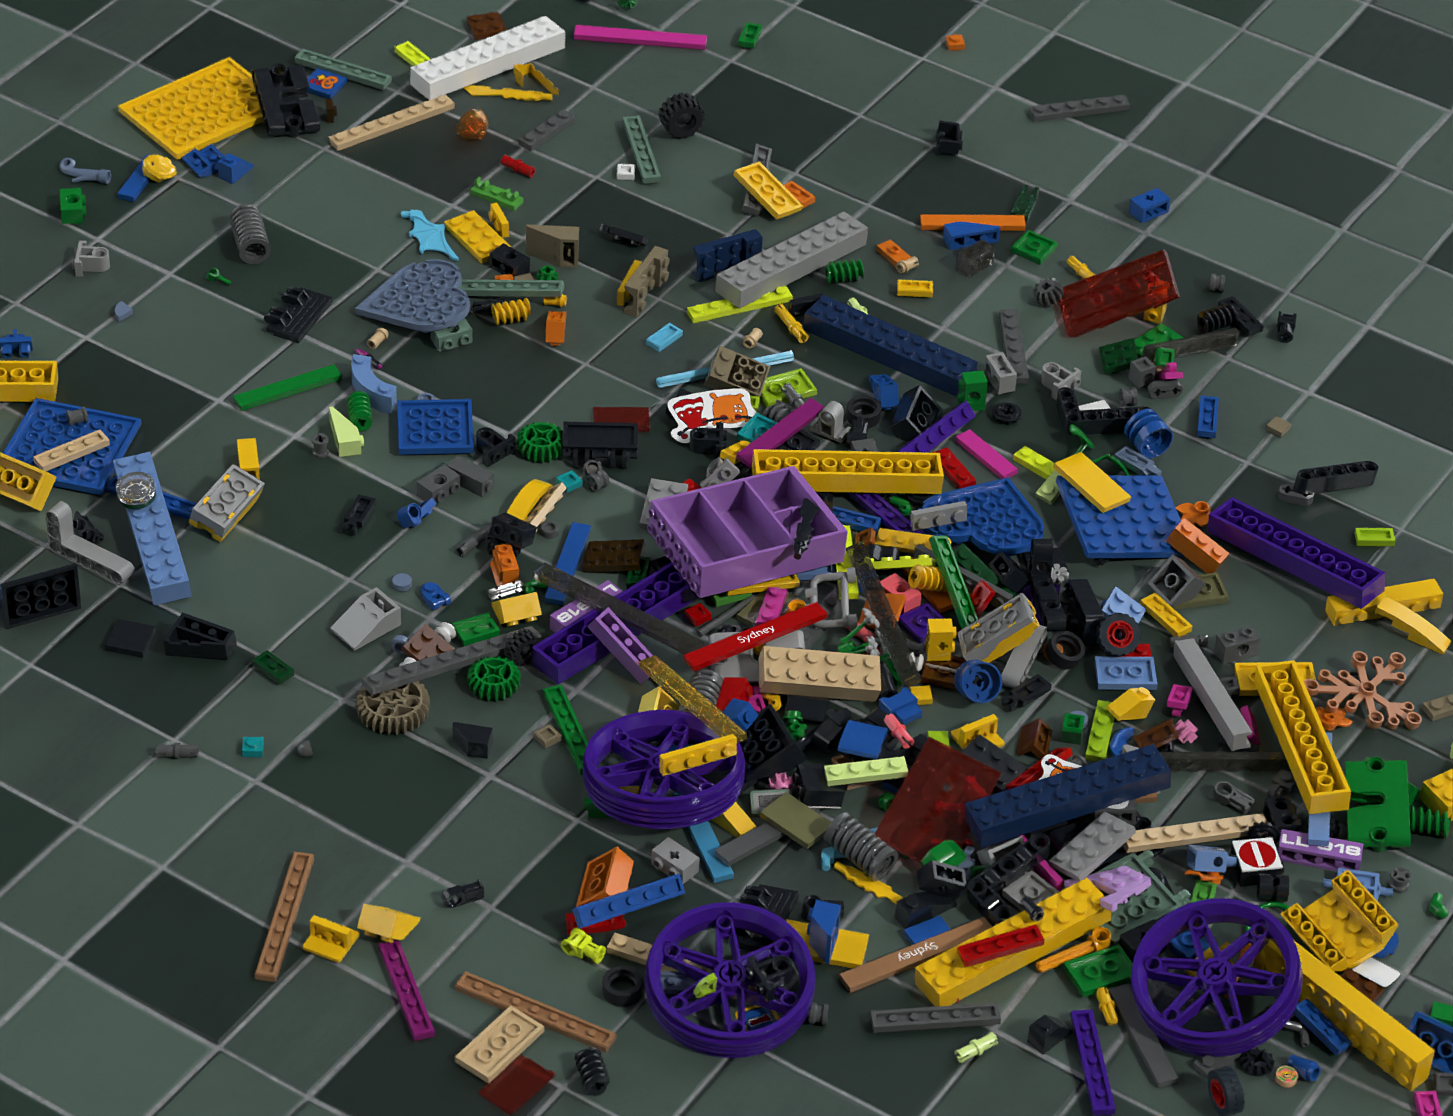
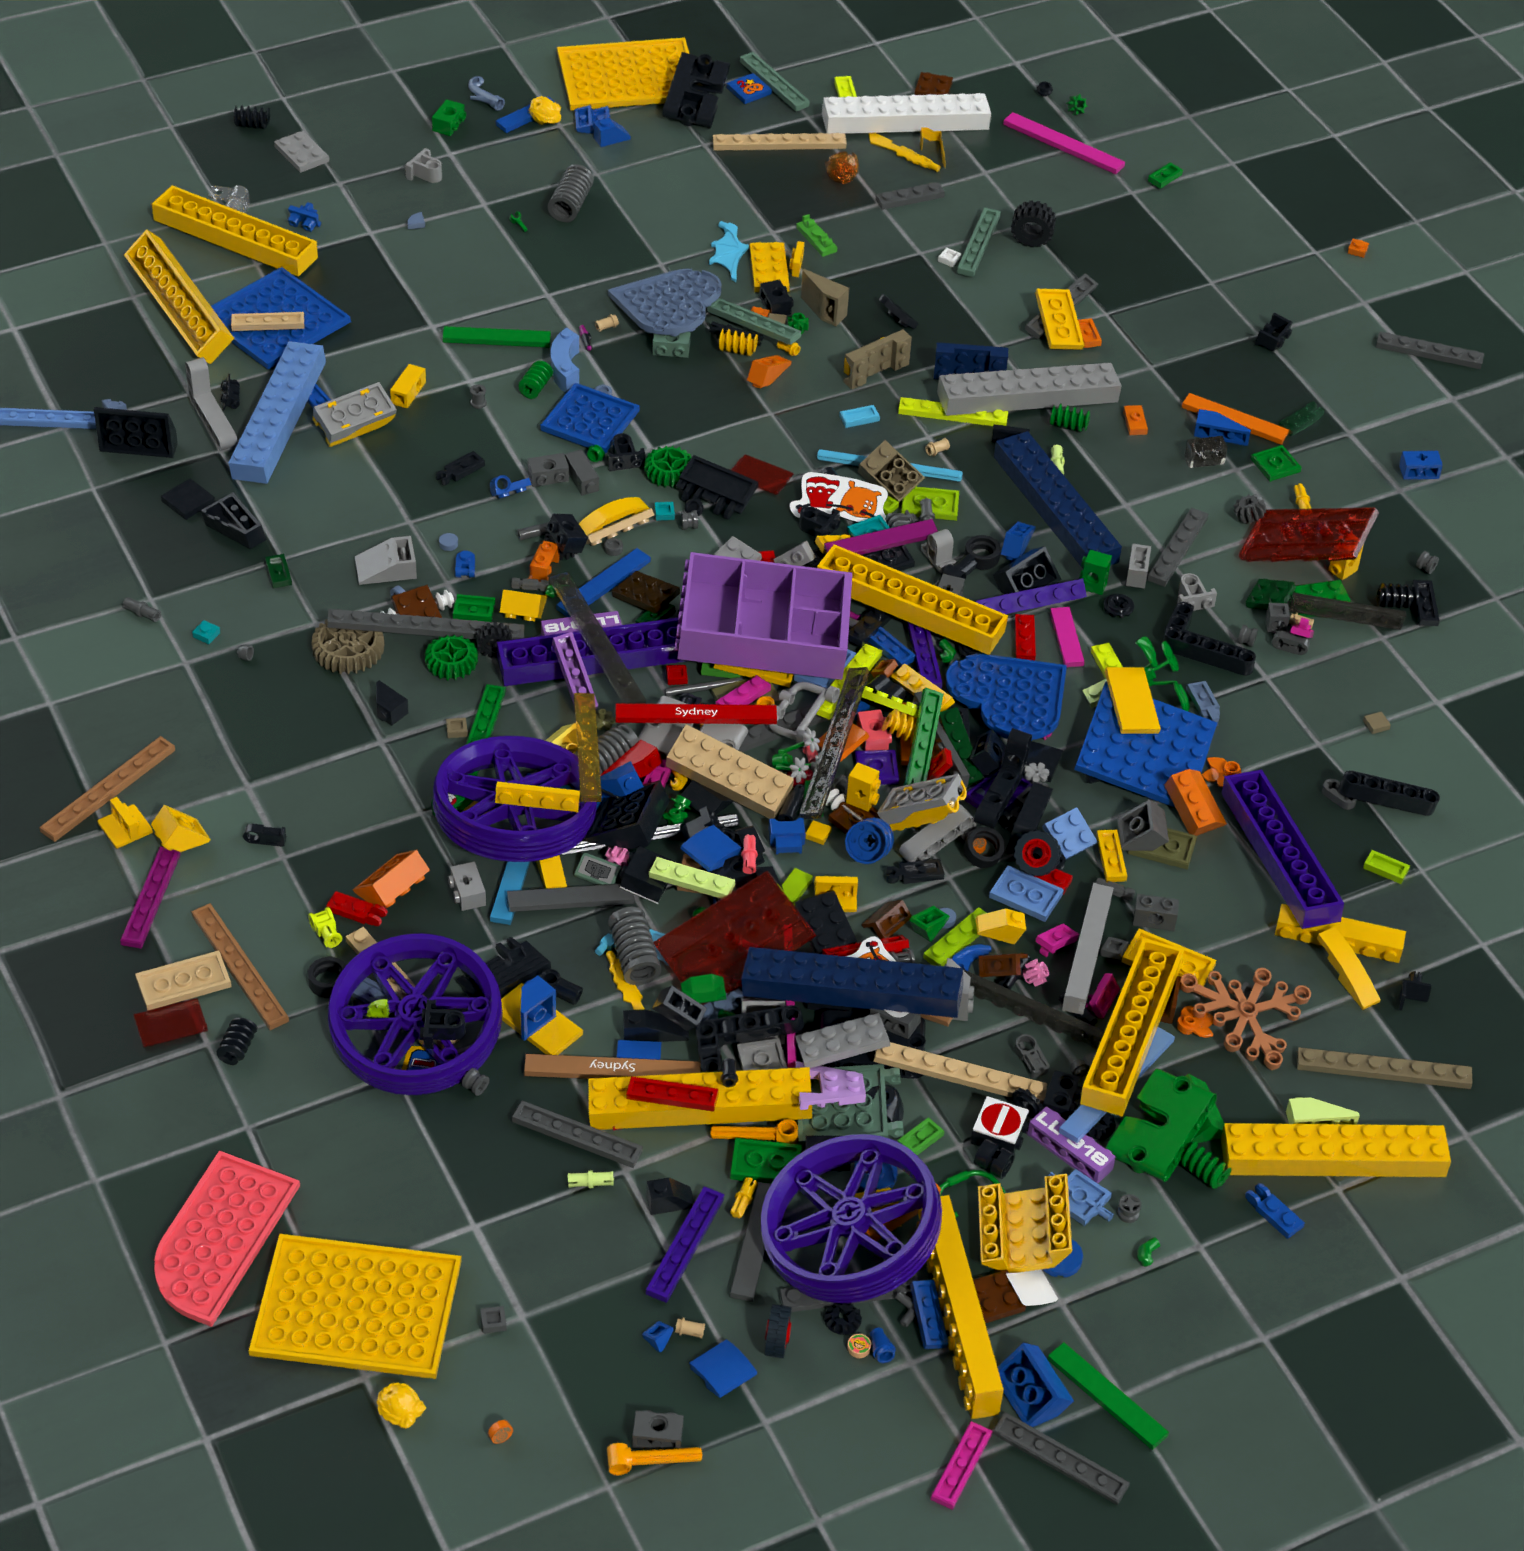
camera: 30 degrees right, 5 degrees up
dark grey bush [66,406,89,426] -> none
clear piece [116,472,156,509] -> none
black hinge [264,286,333,344] -> none
dark brown plate [326,99,337,123] -> none
yellowish green slope [329,407,364,457] -> none
red pin [501,155,536,178] -> none
blue tile [572,873,685,929] -> none
olive tile [760,792,831,849] -> none
yellow pin [774,304,809,343] -> none
black sword [794,498,819,560] -> none
tan pin [896,256,919,274] -> none
yellow plate [897,280,933,297] -> none
light grey plate [910,501,967,531] -> none
white sticker [1079,400,1110,410] -> none
blue wheel [1124,409,1174,459] -> none
green tile [1154,347,1175,367] -> none
orange plate [1184,870,1223,884] -> none
medium blue torso [1186,845,1237,872] -> none
blue plate [1197,395,1219,438] -> none
black connector [1277,311,1297,343] -> none
none -> green plate [587,445,605,462]

